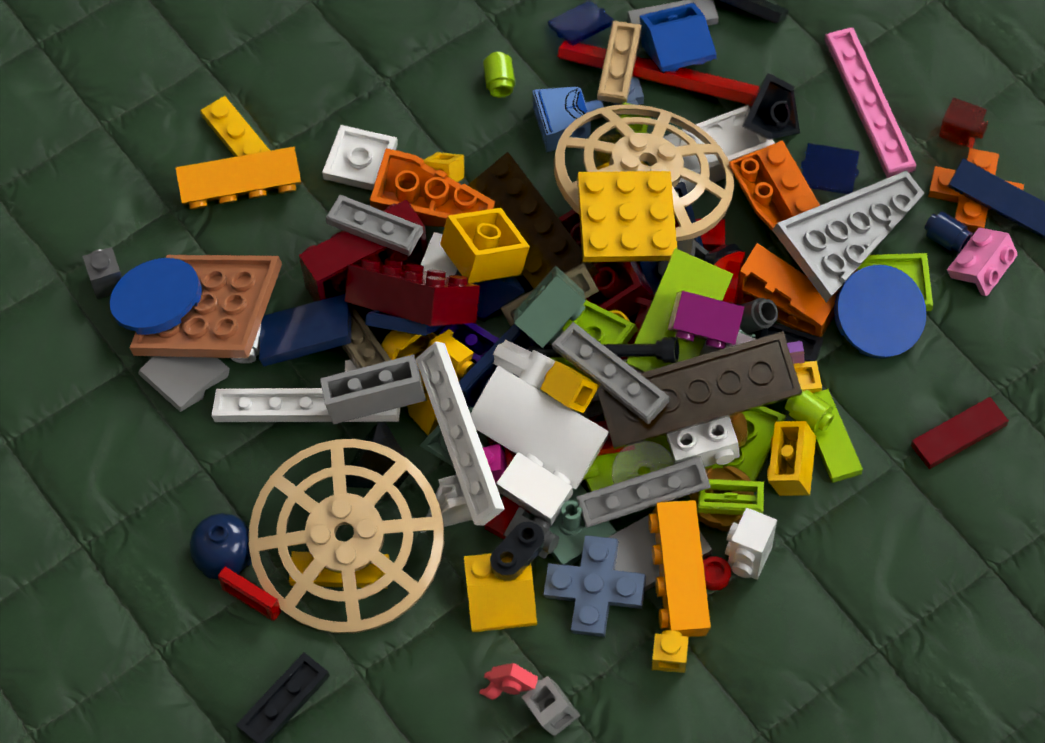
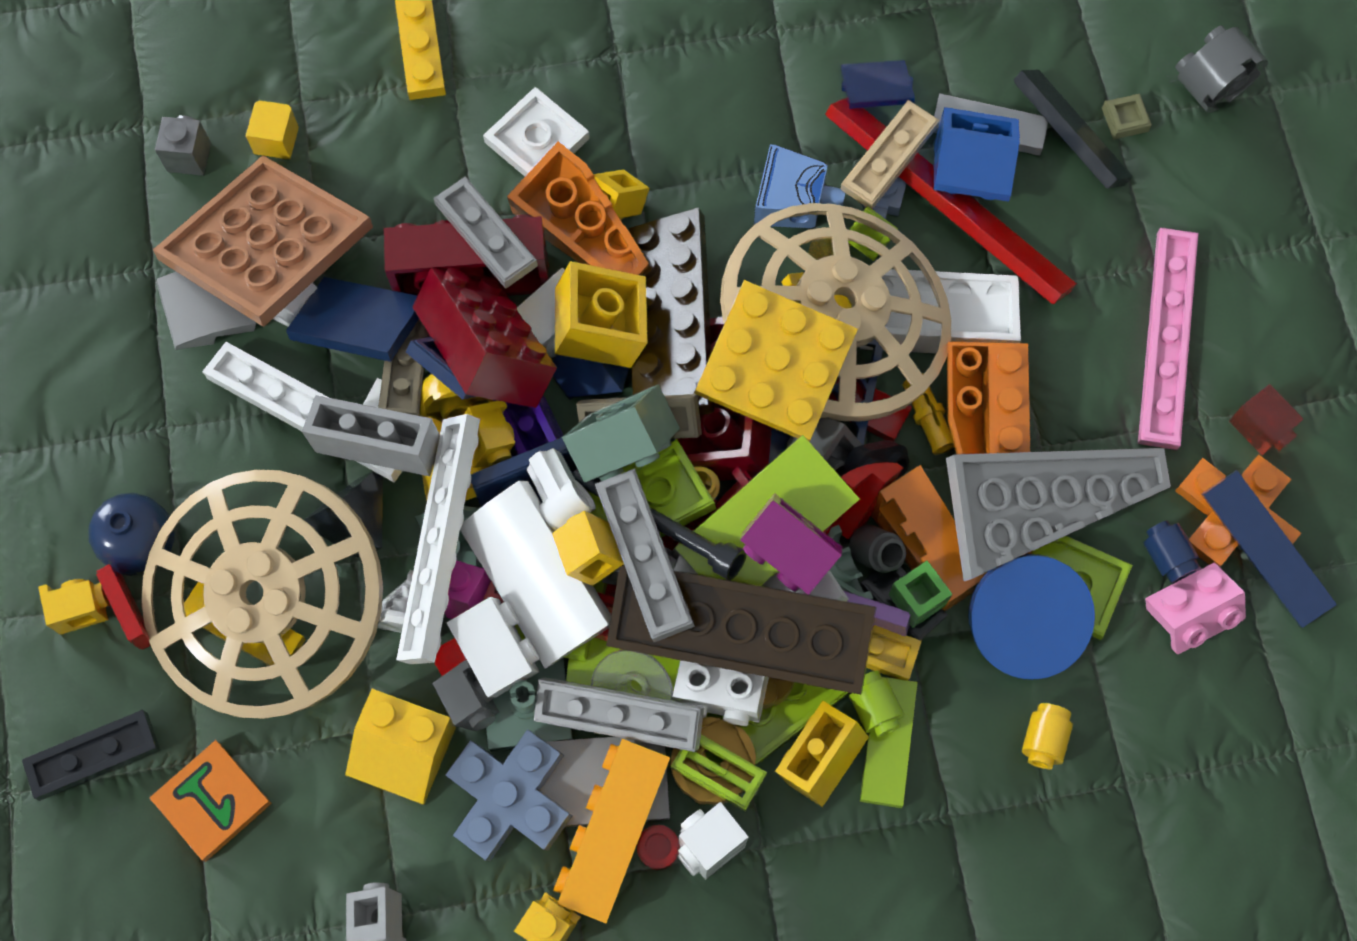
camera: 25 degrees right, 10 degrees up
blue tile [110,258,202,335] -> none
light orange brick [175,146,302,209] -> none
coral plate [480,663,538,700] -> none
lime brick [483,52,515,97] -> none
black plate [490,522,545,581] -> none
black slope [742,73,800,140] -> none
clear blue piece [801,143,860,194] -> none
dark red tile [911,397,1009,469] -> none
none -> yellow brick [38,579,110,635]
none -> orange tile [150,740,272,862]
none -> yellow piece [246,100,299,160]
none -> bright green brick [889,560,952,628]
none -> yellow pin [902,373,955,455]
none -> yellow brick [1022,703,1073,770]

